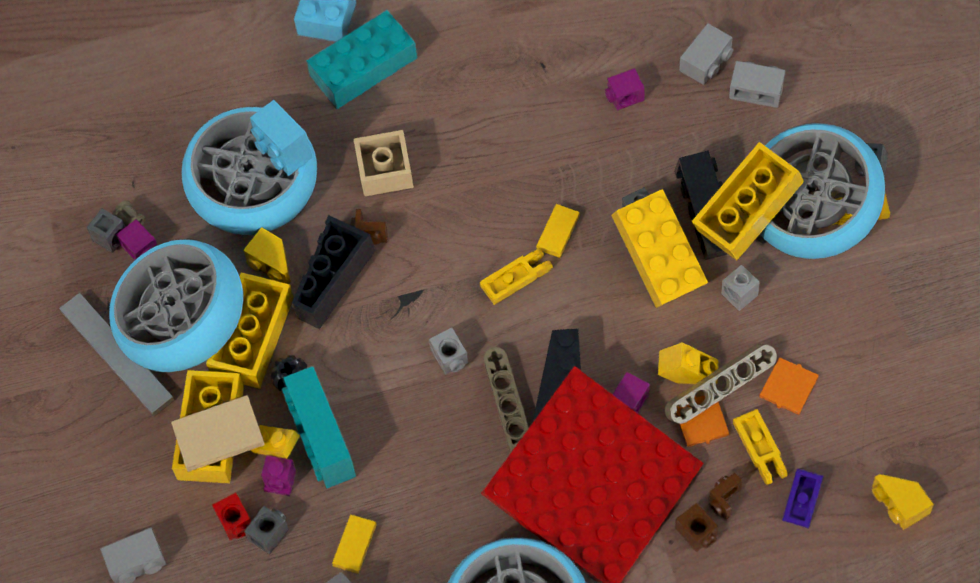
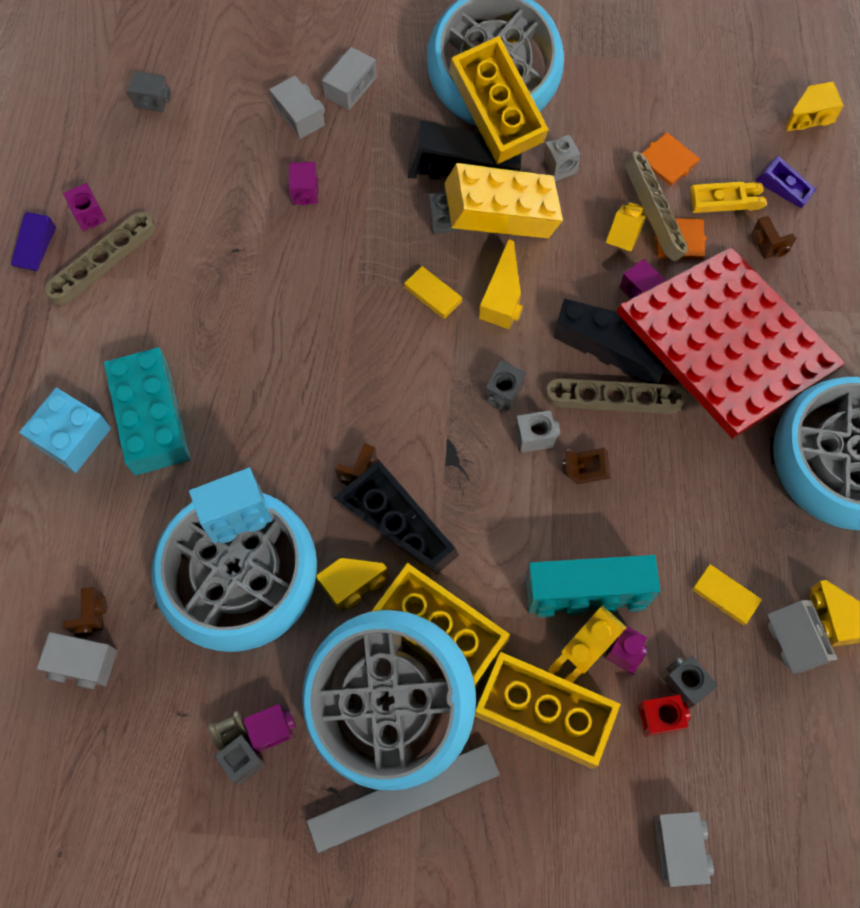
camera: 75 degrees left, 5 degrees up
tan tile [171,395,265,472] -> none
black piece [271,355,307,391] -> none
tan brick [354,130,414,197] -> none
yellow hinge [480,249,553,305] -> none
reddish brown brick [675,502,718,552] -> none
none -> light grey brick [37,632,118,690]
none -> reddish brown bracket [63,587,107,637]
none -> yellow slope [479,239,523,330]
none -> dark grey brick [484,360,526,411]
none -> reddish brown bracket [562,448,610,485]

